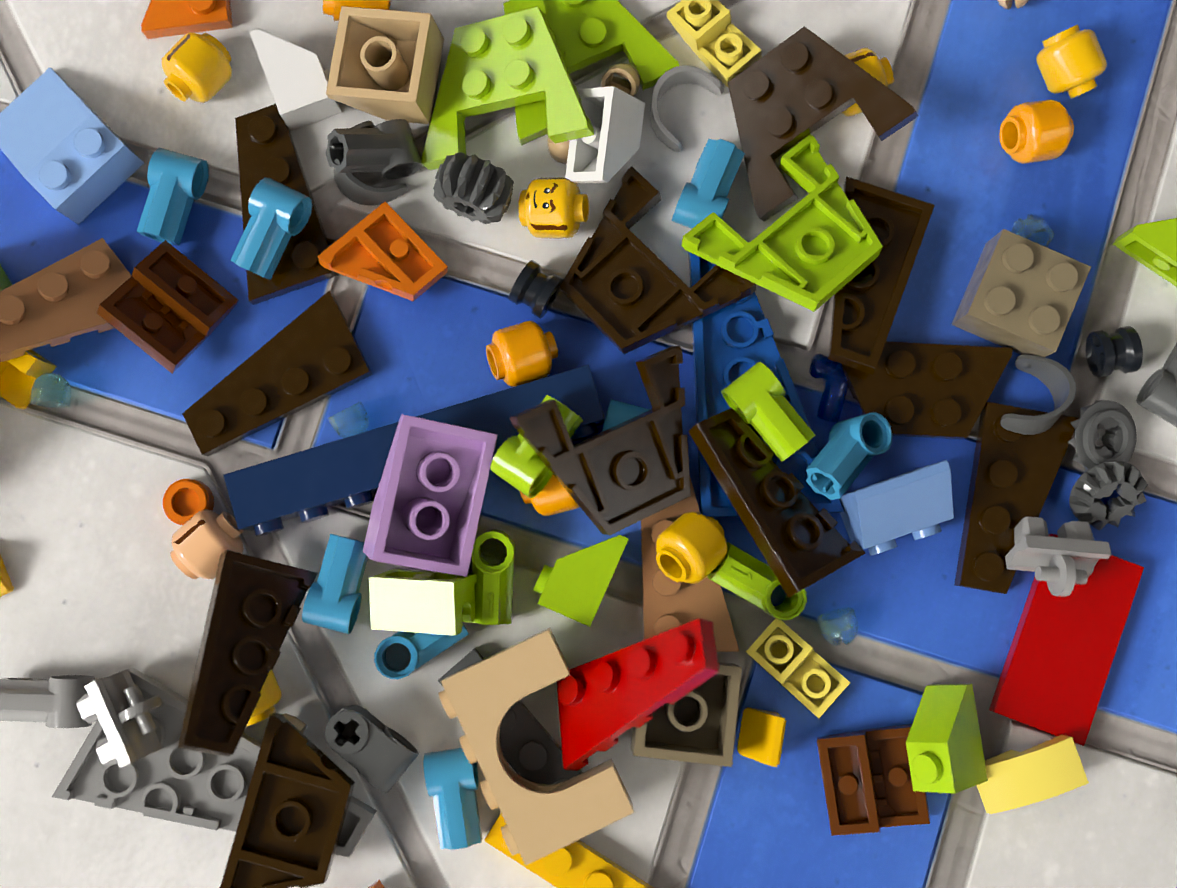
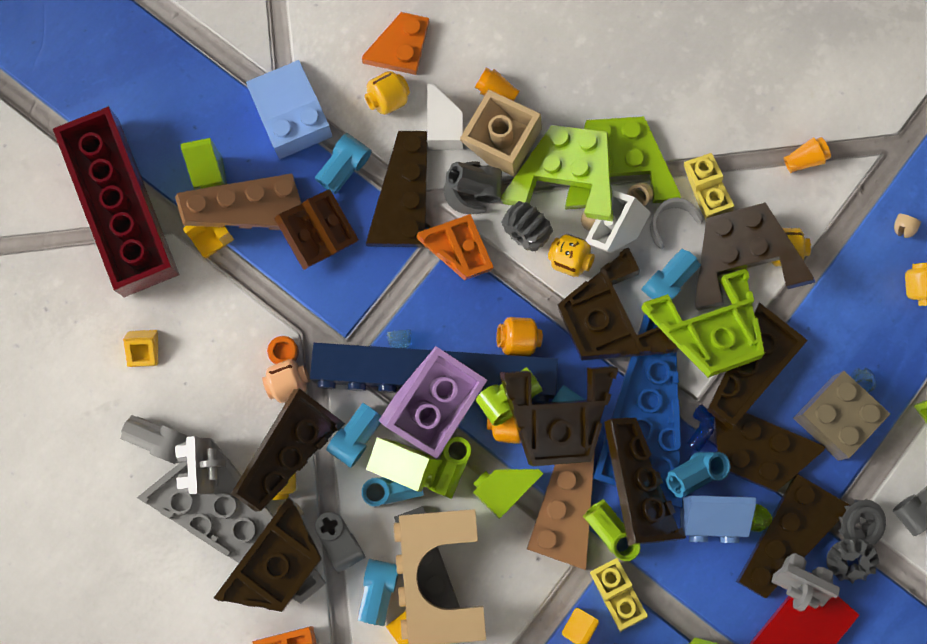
camera: 20 degrees right, 5 degrees down
clear light blue hinge [30,372,72,408] -> none
dark brown wing [182,290,372,456] -> none
dark azure piece [230,178,312,280] -> none
black wheel [509,260,564,319] -> none
red wing [557,618,719,771] -> none
dark tan brick [630,662,742,767] -> none
yellow head [656,512,728,584] -> none
lime piece [721,362,815,462] -> none
clear light blue hinge [817,608,858,646] -> none
light orange head [999,99,1074,164] -> none
dark grey helmet [1000,354,1076,435] -> none
black wheel [1085,326,1143,378] -> none
none -> clear neon green hinge [750,504,772,532]

